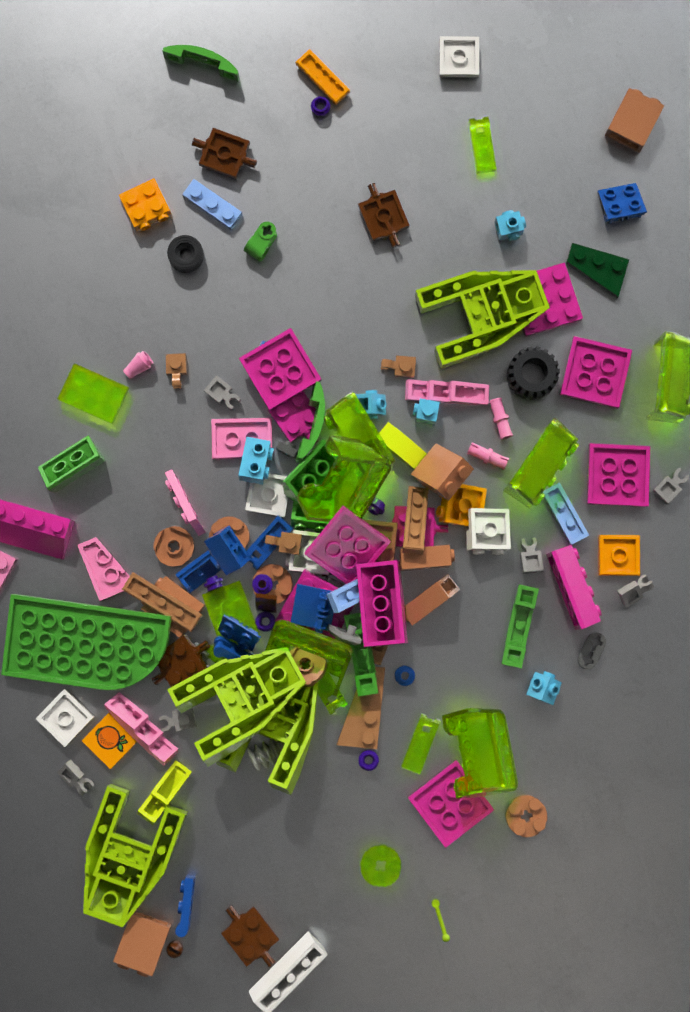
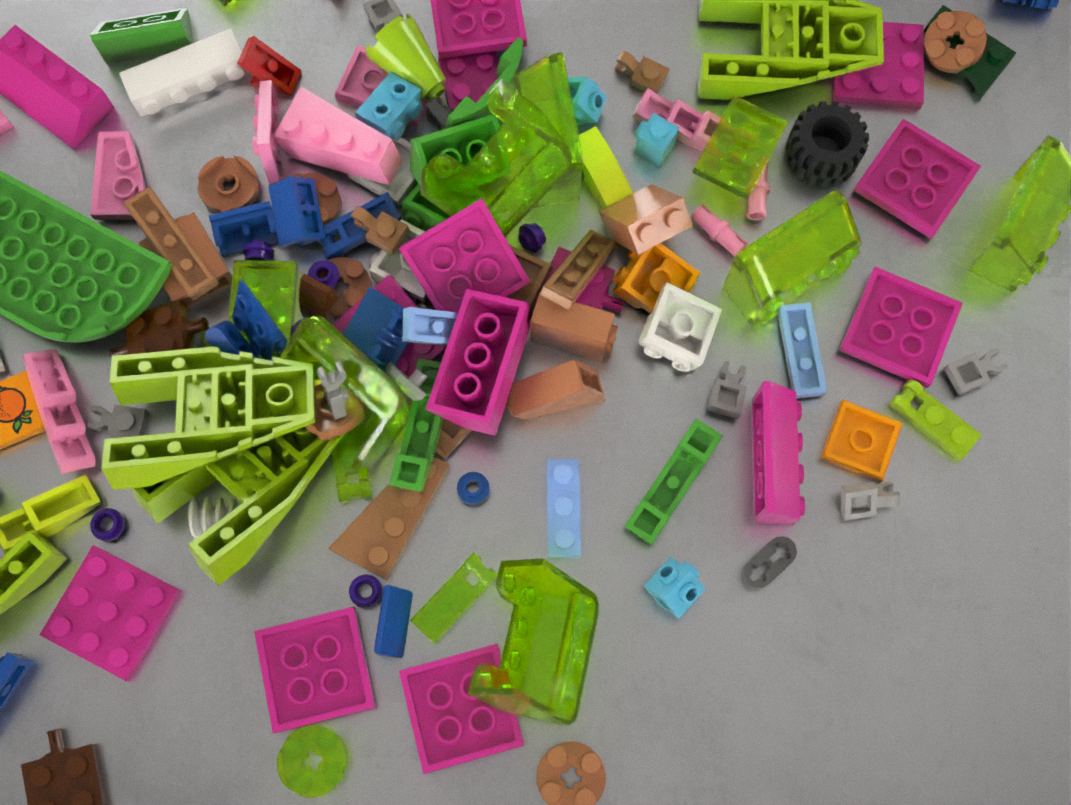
camera: 20 degrees right, 10 degrees down
none -> dark pink plate [39,545,182,682]
none -> dark purple plate [90,508,125,541]
none -> white brick [119,28,250,117]
none -> red slope [237,36,301,96]
none -> dark pink plate [254,606,376,733]
none -> bright pink wedge [273,87,403,185]
none -> light grey plate [317,361,350,420]
none -> lime cone [365,14,446,100]
none -> blue slope [374,585,413,658]
none -> light blue plate [546,459,581,558]
none -> clear neon green plate [692,95,788,200]
none -> lime plate [889,379,982,461]
none -> nougat plate [924,11,987,73]

